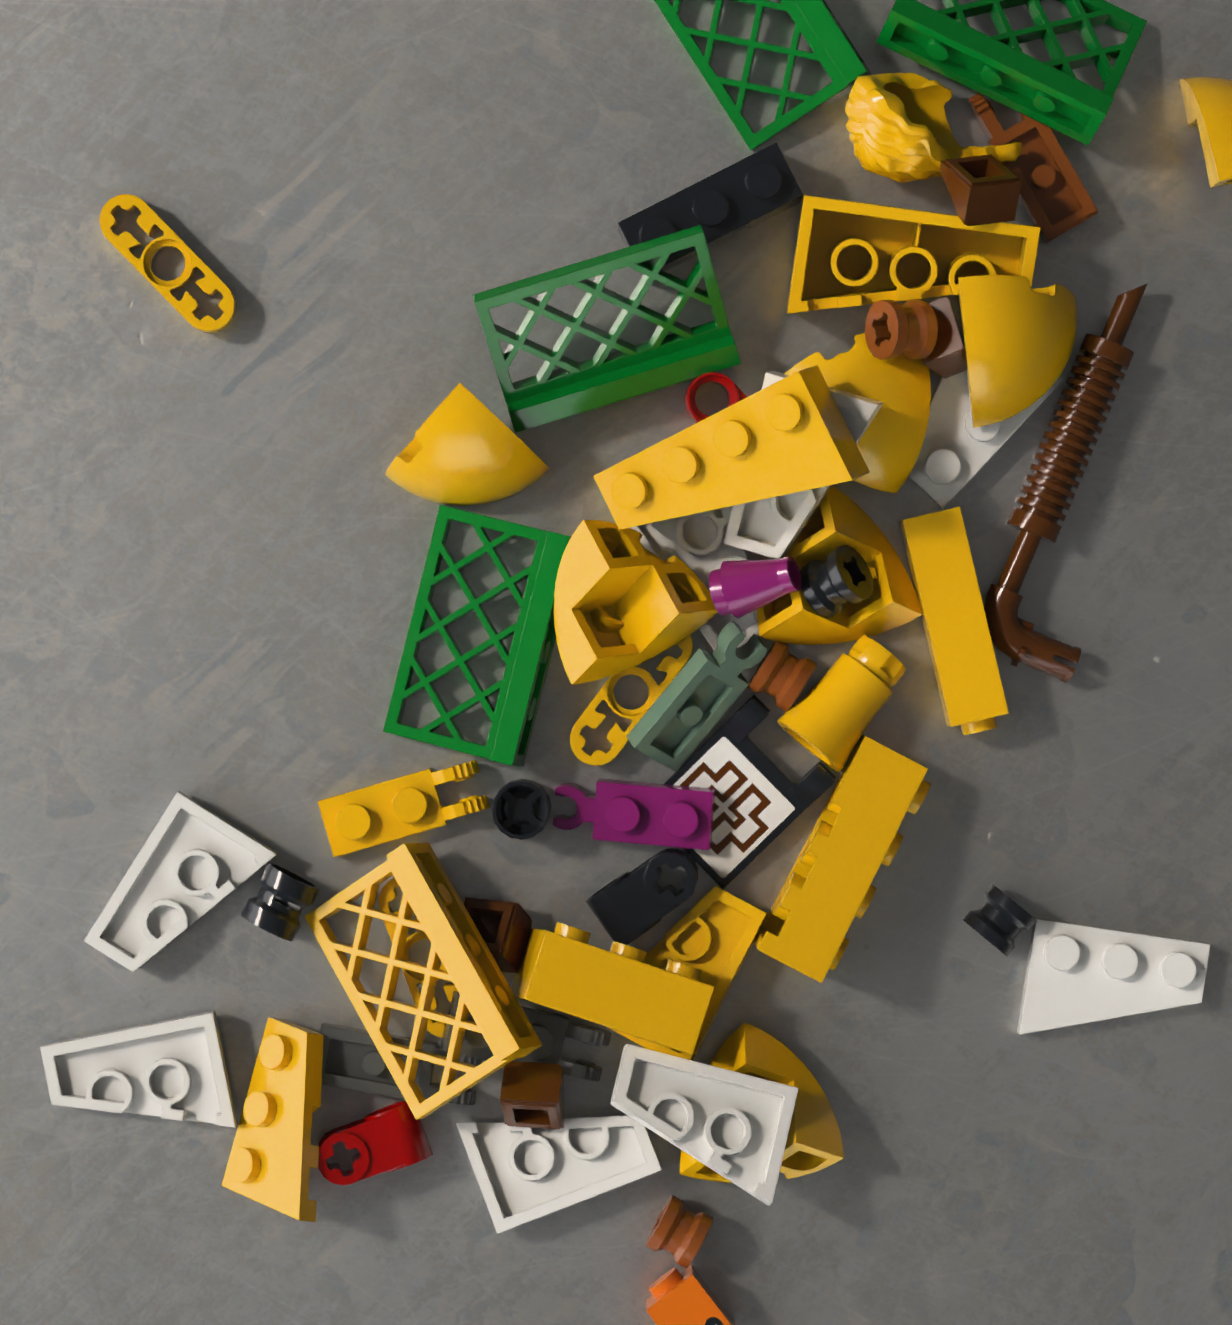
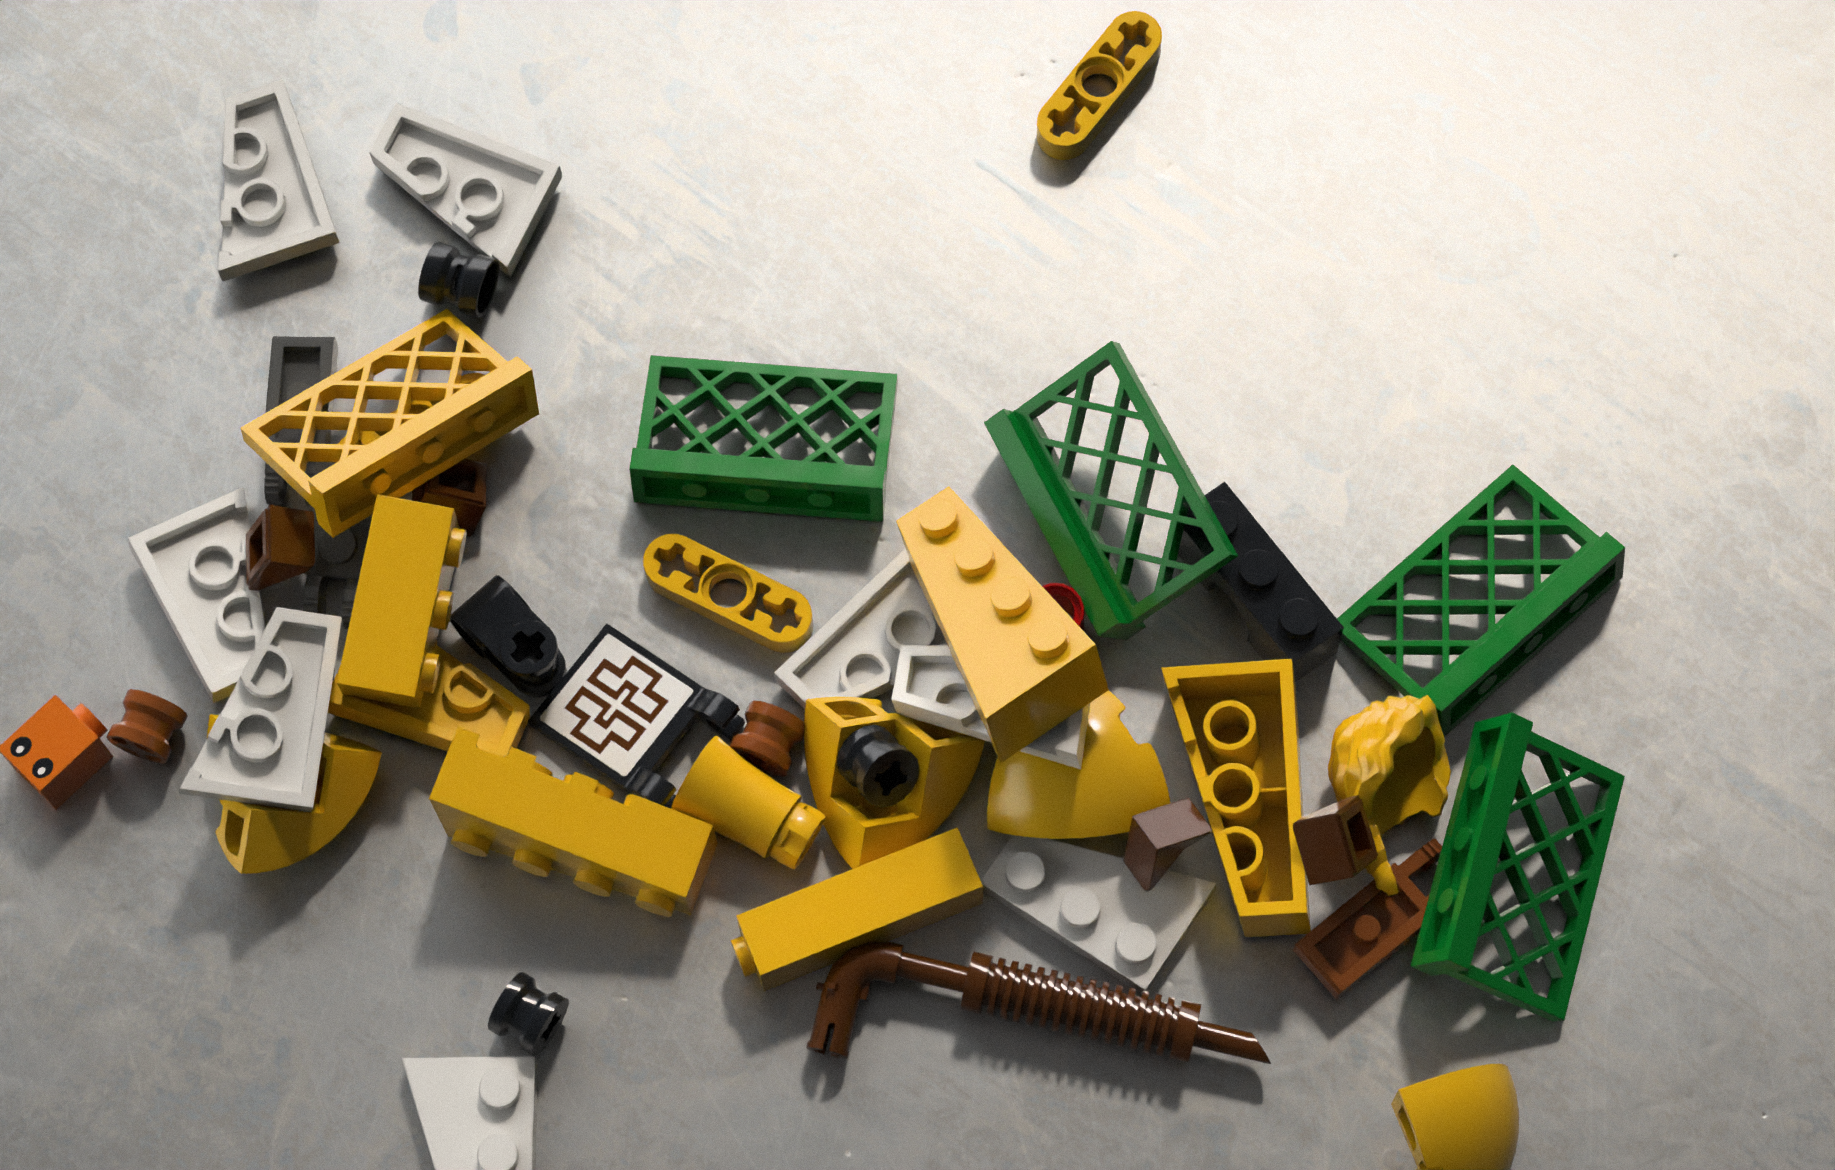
camera: 80 degrees right, 20 degrees down
yellow wing [221,1017,324,1222] -> none
yellow hinge [317,760,490,857] -> none
red piece [318,1100,433,1186] -> none
yellow brick [385,383,550,506] -> none
black wheel [492,779,552,840] -> none
yellow brick [553,520,718,685] -> none
magenta plate [553,778,716,850] -> none
sand green plate [627,621,767,772] -> none
magenta cone [709,556,802,619] -> none
dark orange wheel [865,300,938,360] -> none
yellow brick [958,275,1078,428] -> none

